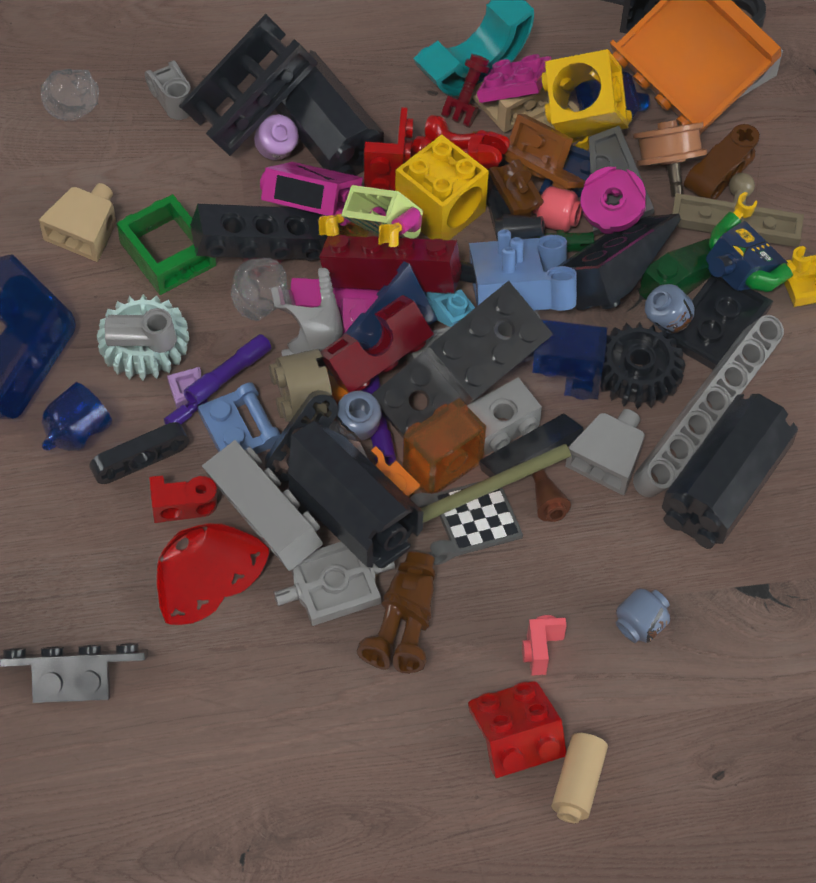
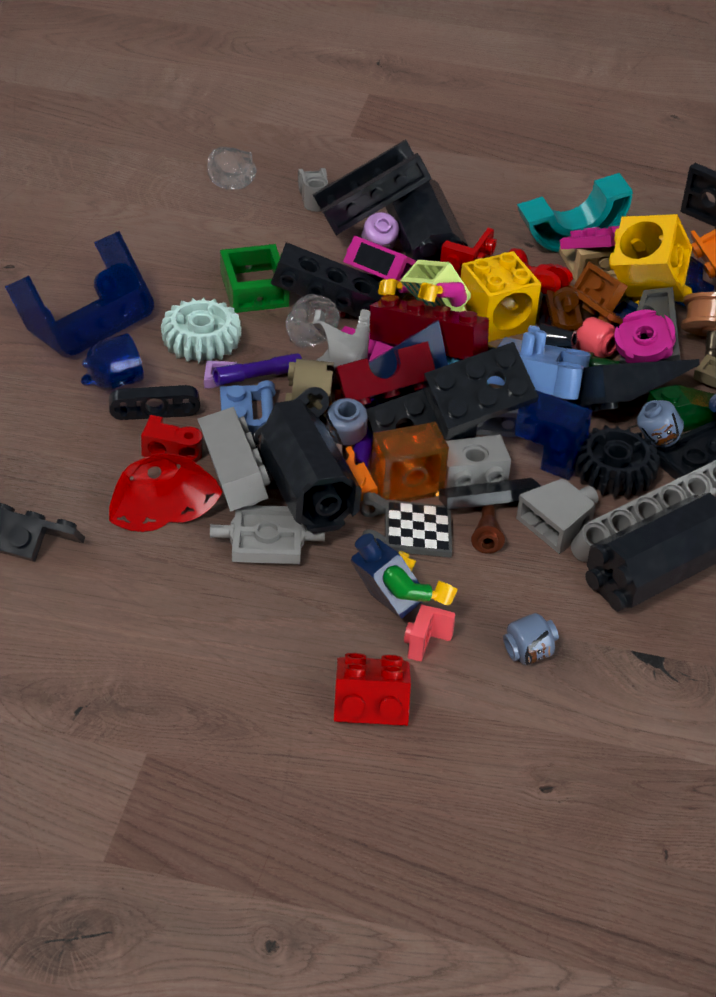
camera: 20 degrees right, 15 degrees down
tan torso [39,183,116,262] -> none
light grey piece [104,308,177,353] -> none
dark purple pin [164,399,208,425] -> none
reddish brown piece [357,551,436,674] -> none
olive bar [420,444,571,523] -> none
dark red hinge [441,53,490,128] -> none
tan brick [551,733,608,823] -> none
none -> dark blue torso [351,533,458,619]

